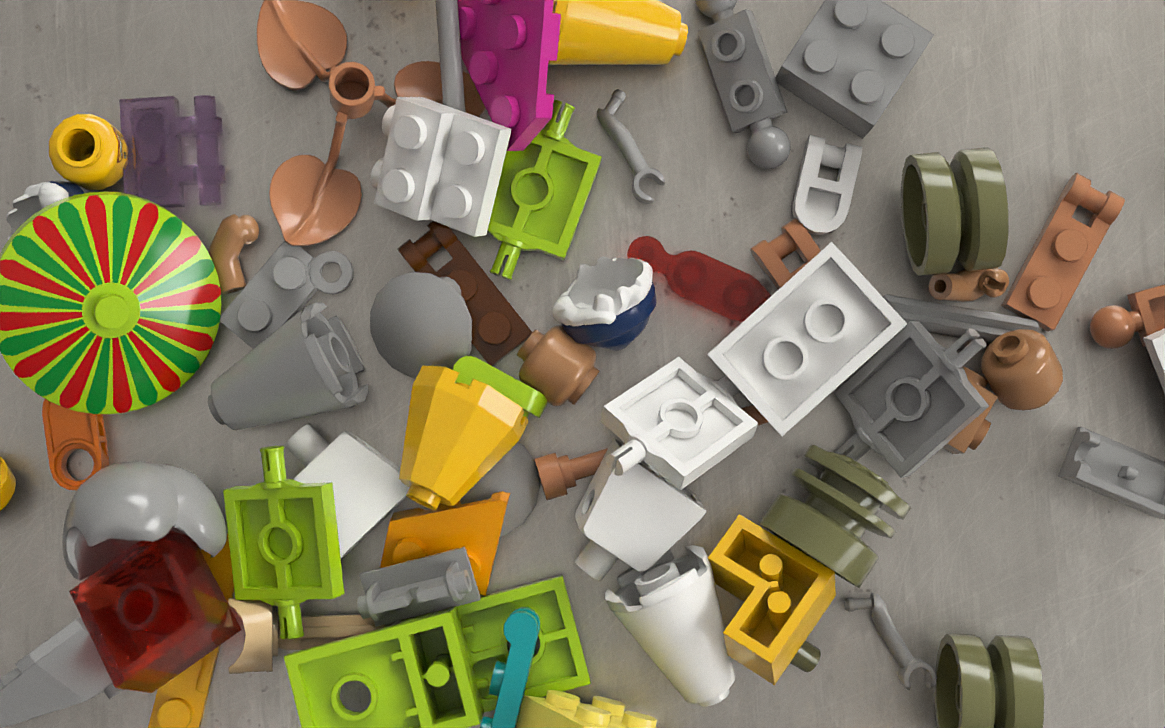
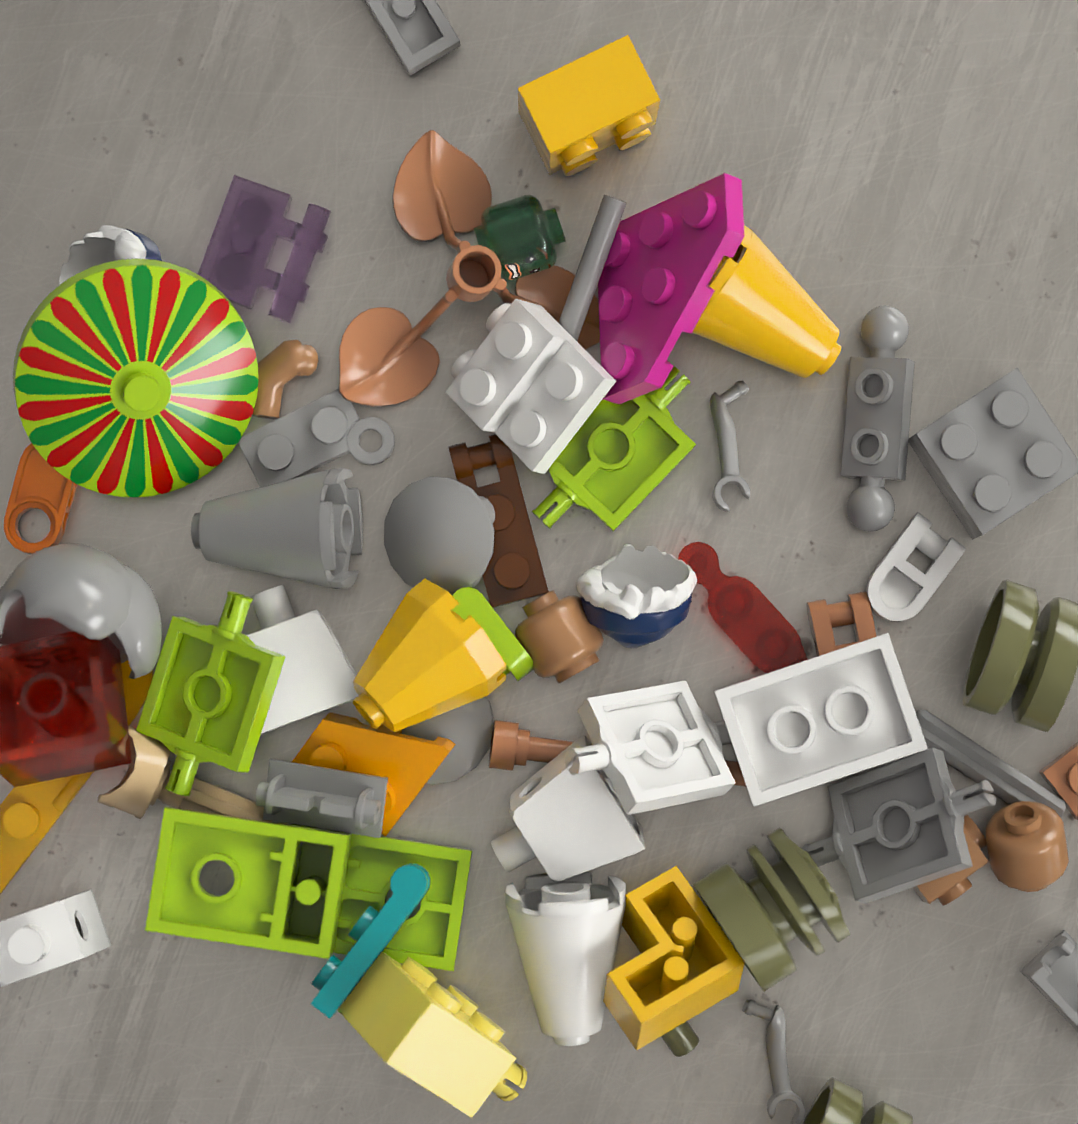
camera: 25 degrees right, 0 degrees up
yellow head [49,114,130,190] -> none
medium nougat arm [928,268,1009,302] -> none
none -> clear green head [473,195,566,281]

